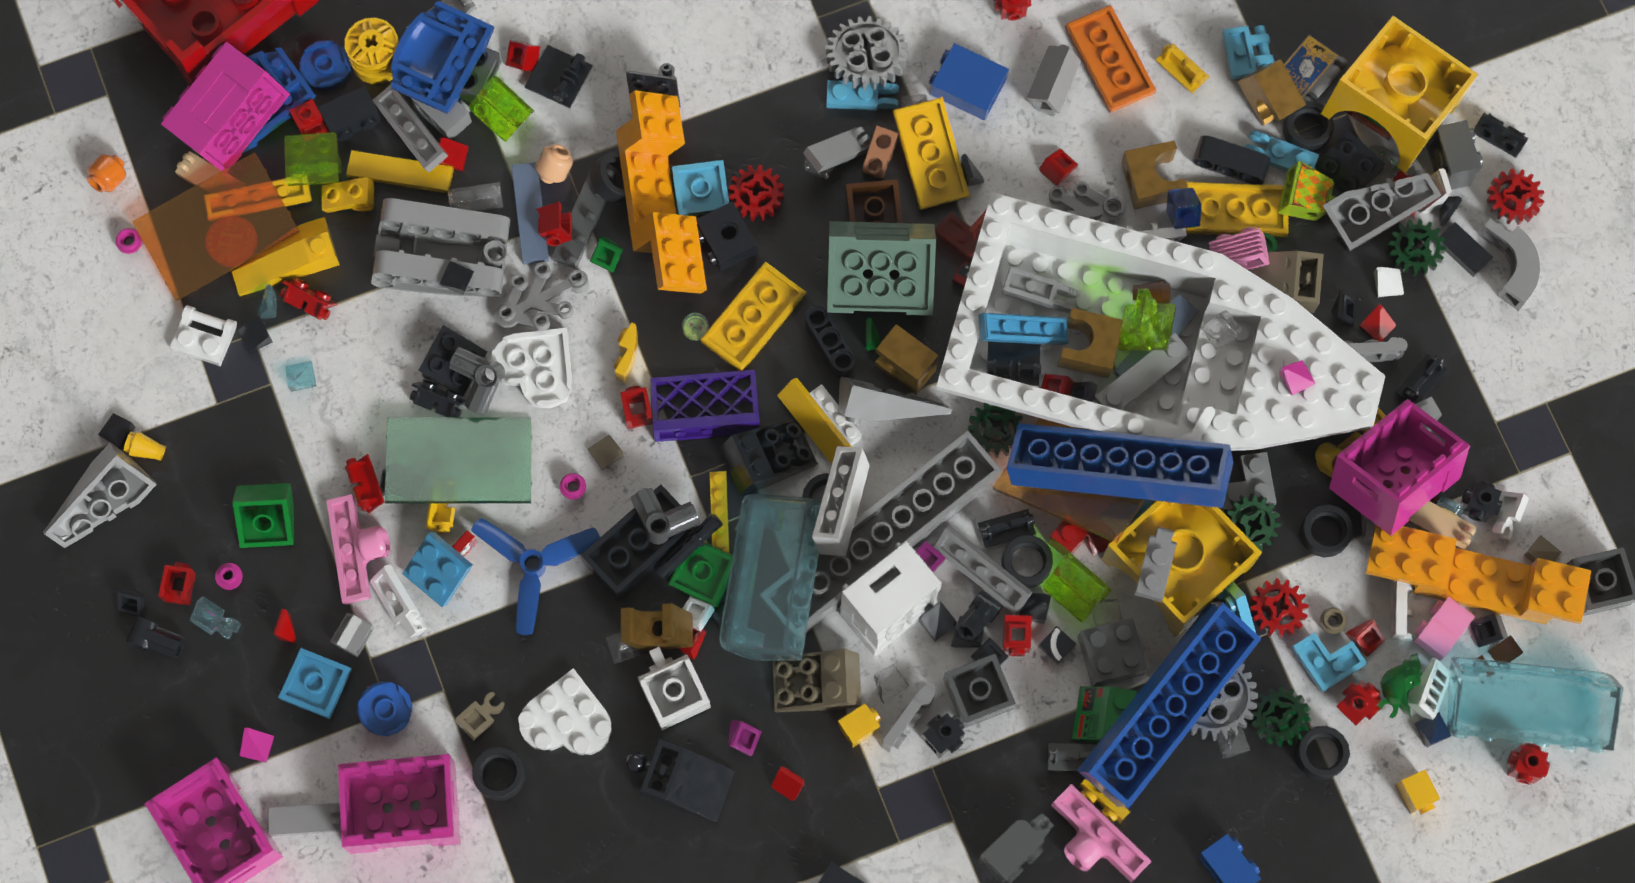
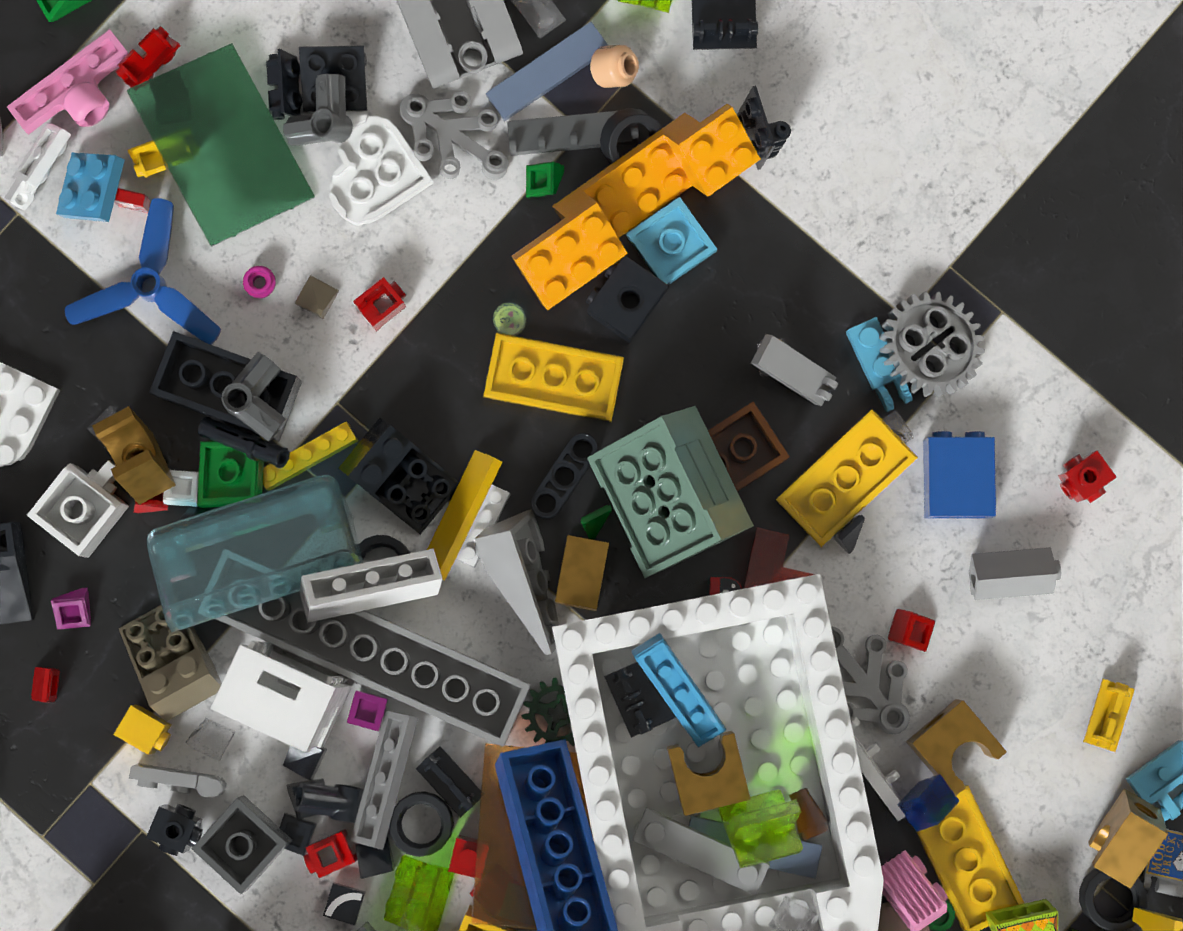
camera: 65 degrees right, 10 degrees up
black slope [439,261,474,295] -> none
red window [536,202,572,246] -> none
yellow slope [613,322,638,383] -> none
dark purple fence [650,370,760,442] -> none
red gear [728,165,784,221] -> none
nougat leg [862,126,899,179] -> none
light grey hinge [1001,267,1078,313] -> none
red slope [1041,373,1074,396] -> none
orange tile [1065,5,1156,113] -> none
black tile [1070,381,1098,402] -> none
black beam [1192,135,1271,184] -> none
medium azure hinge [1245,130,1319,172] -> none

